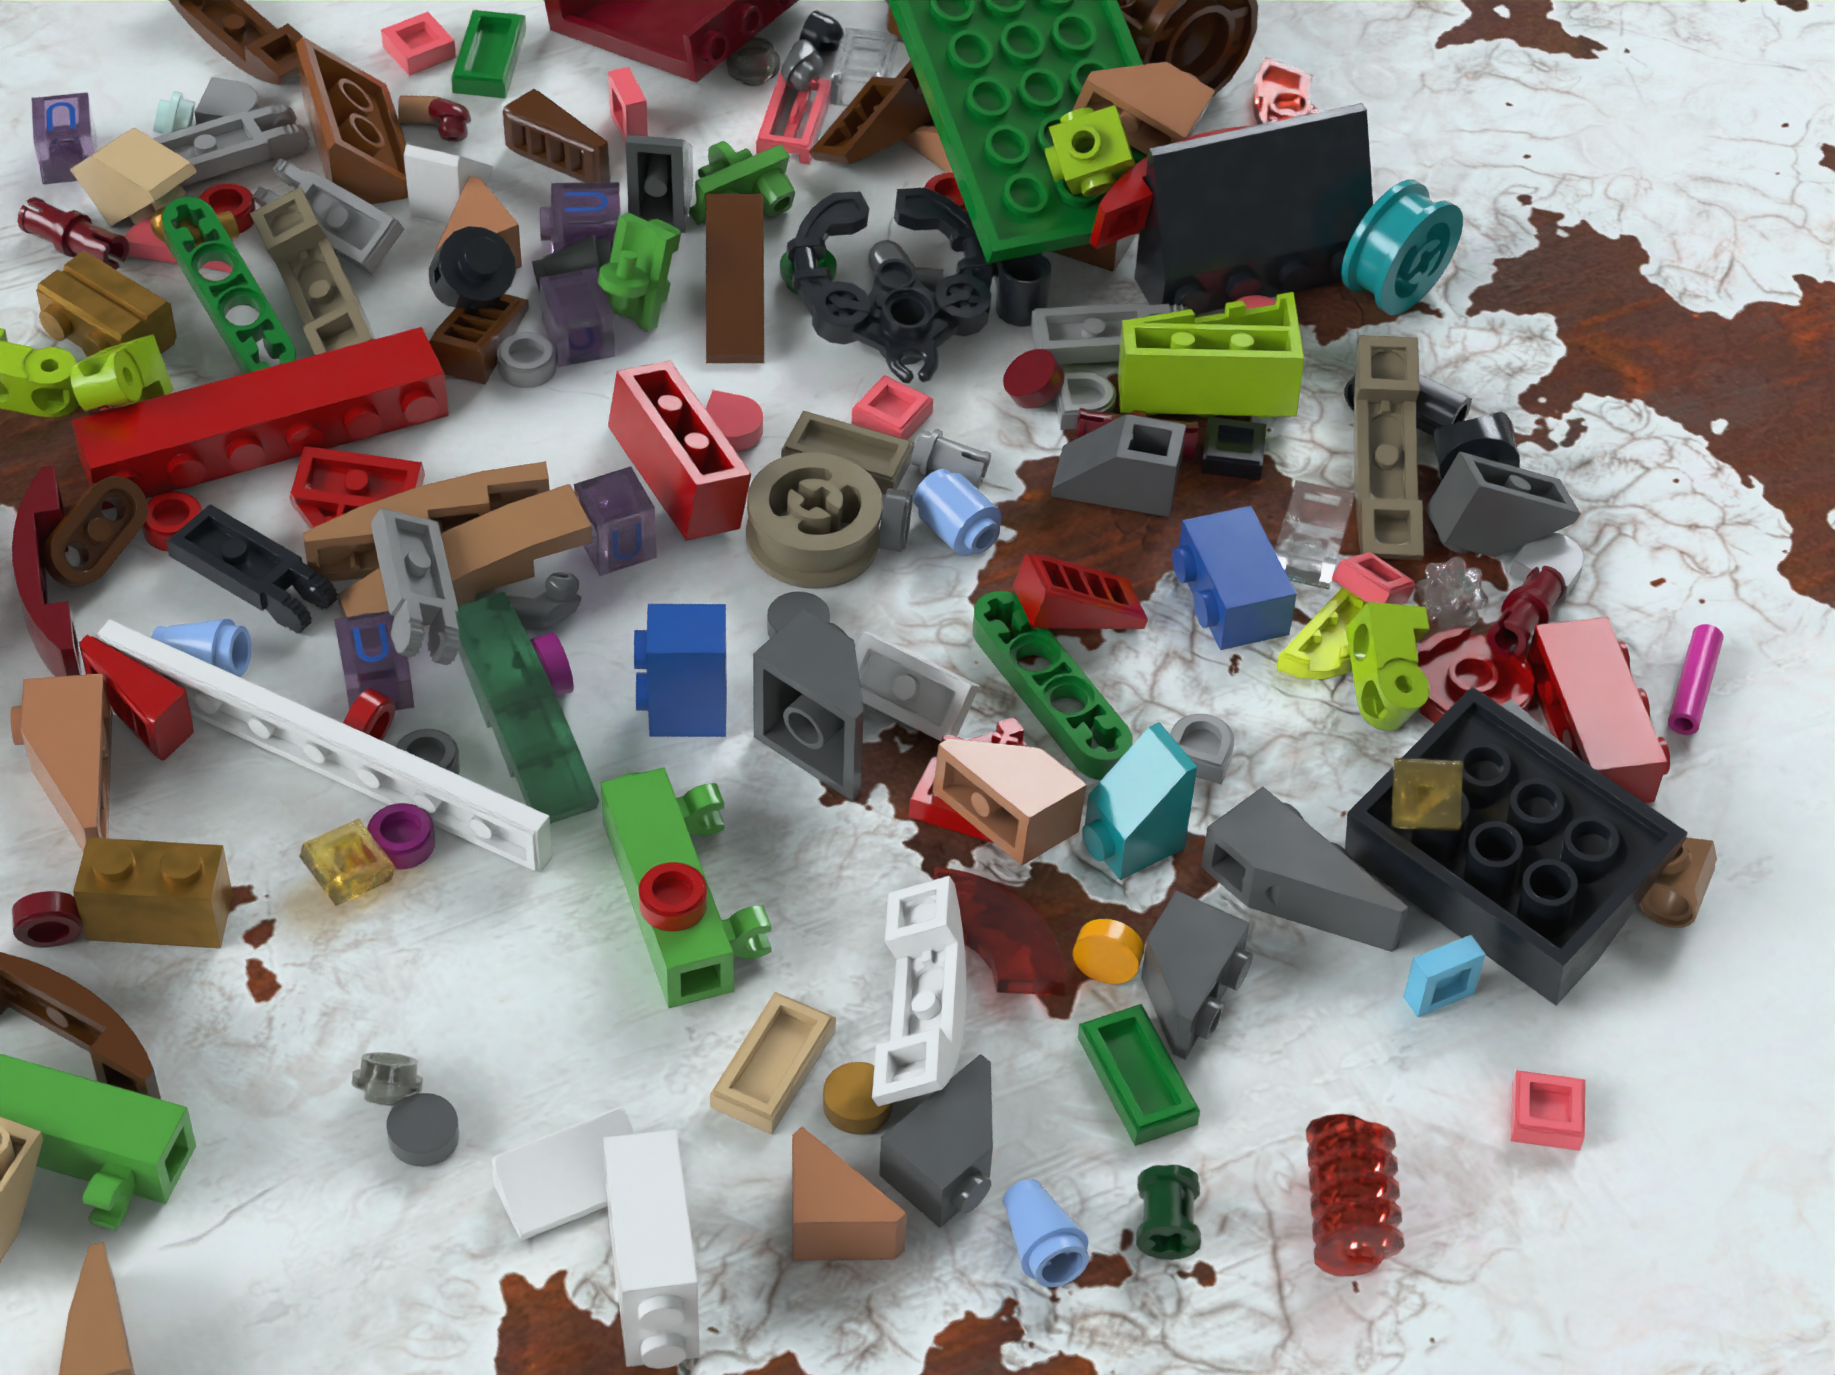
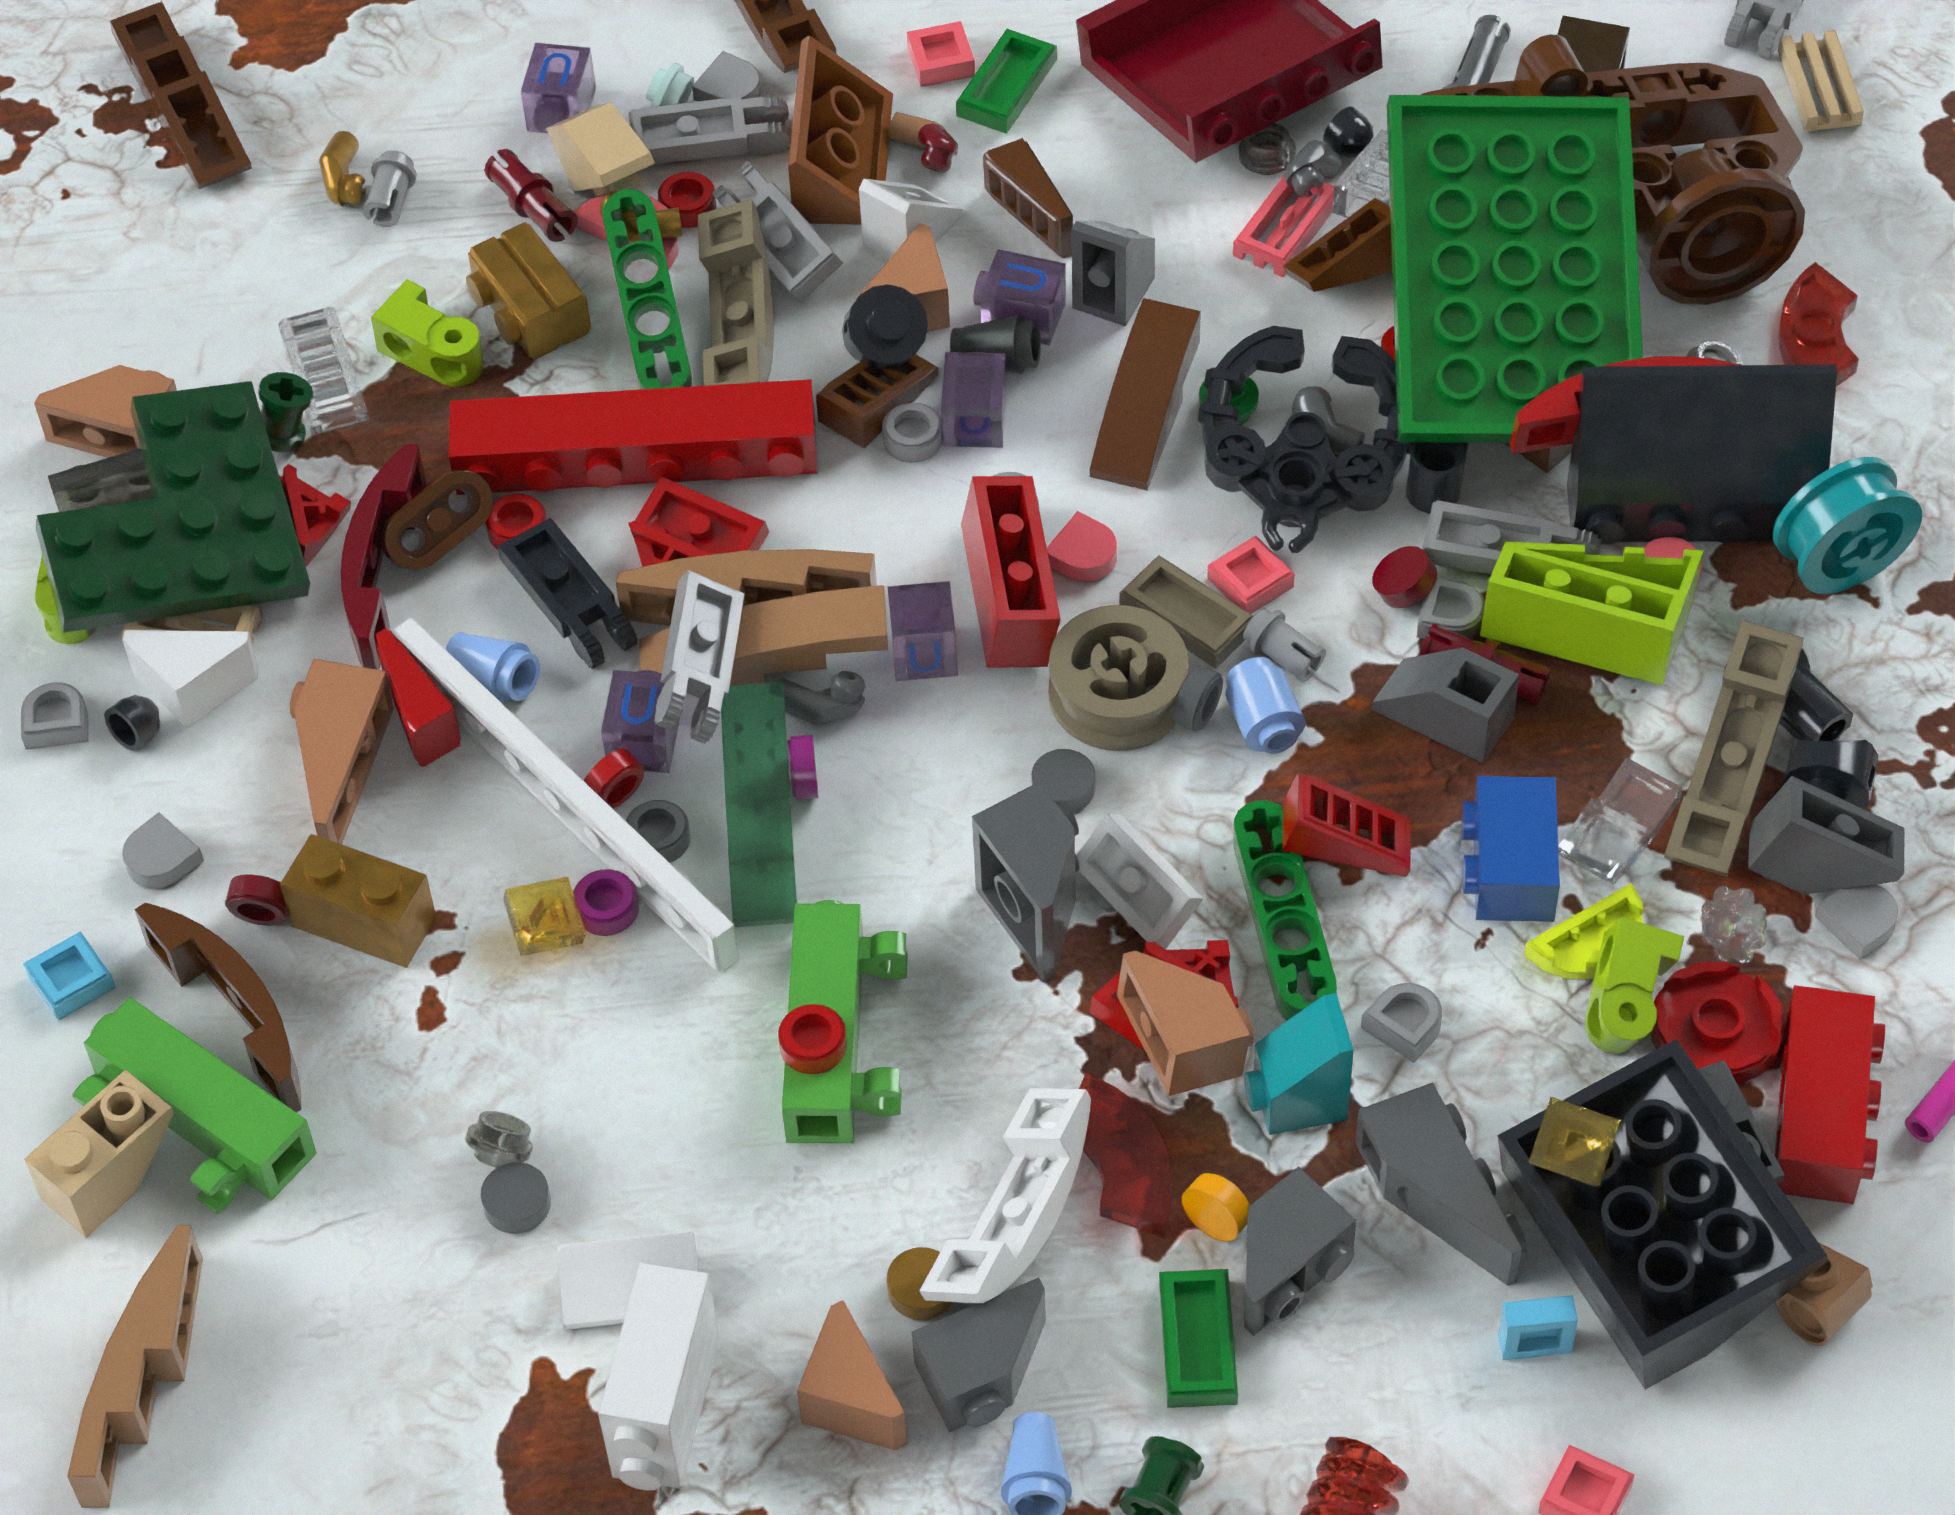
camera: 25 degrees right, 5 degrees up
lime leg [70,334,174,414] -> none
bright green hips [598,212,681,332] -> none
coral tile [608,67,648,144] -> none
blue brick [634,604,727,737] -> none
bright green hips [689,141,796,225] -> none
tan tile [710,992,836,1134] -> none
lime brick [1044,105,1136,197] -> none
nougat slope [1072,62,1215,156] -> none
black tile [1201,417,1267,480] -> none
coral tile [1331,552,1416,605] -> none
dark red pin [1487,566,1566,658] -> none

